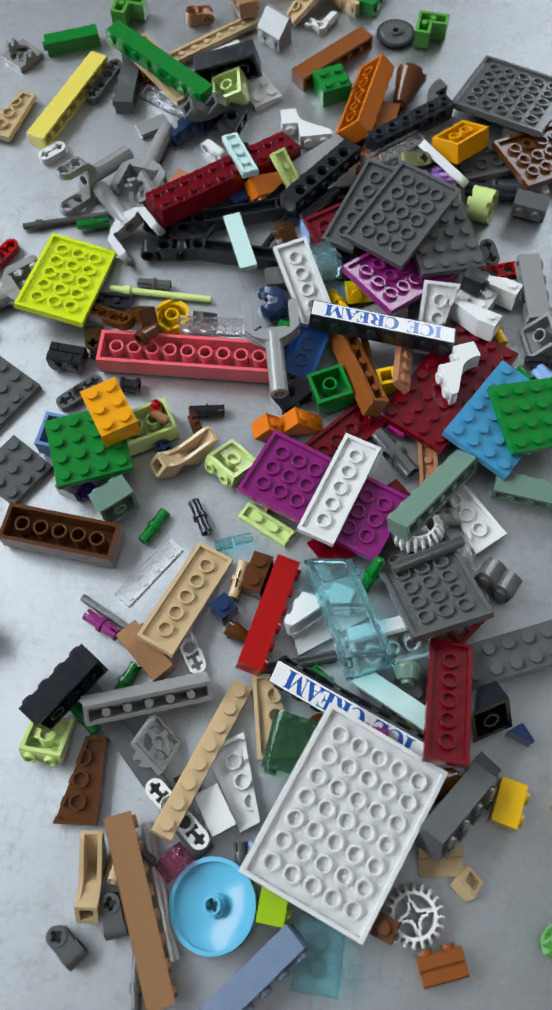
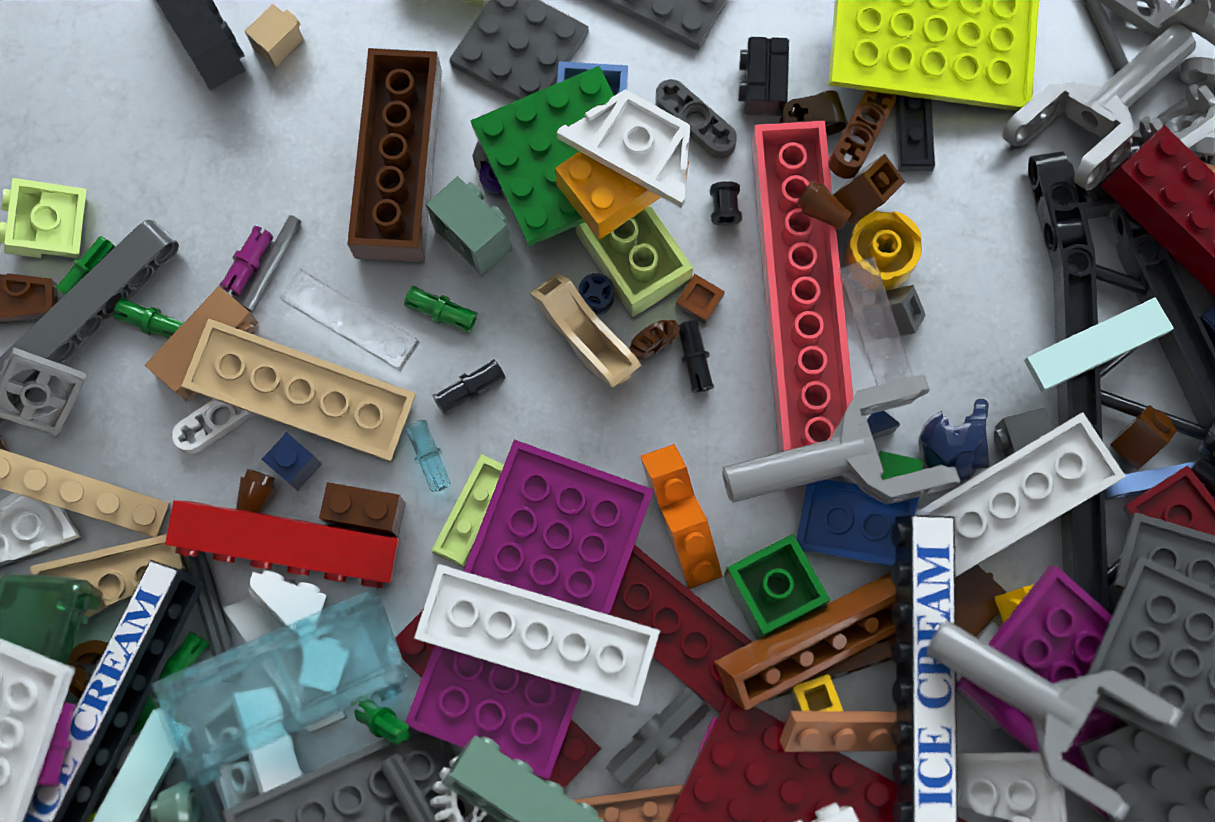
camera: 80 degrees right, 10 degrees up
black brick [18,643,108,733] -> none
green axle [76,217,110,230] -> none
light grey brick [80,671,213,727] -> none
yellowish green bar [110,285,212,303] -> none
dark grey axle [137,277,172,292] -> none
arm [149,399,170,425] -> none
yellowish green plate [204,439,256,488] -> none
tan pin [228,560,249,601] -> none
black brick [269,377,312,416] -> none
clear light blue brick [310,240,343,283] -> none
yellow axle [327,289,349,307] -> none
none -> white wing [557,89,690,208]
none -> dark orange plate [676,274,725,324]
none -> light grey piece [926,620,1183,821]

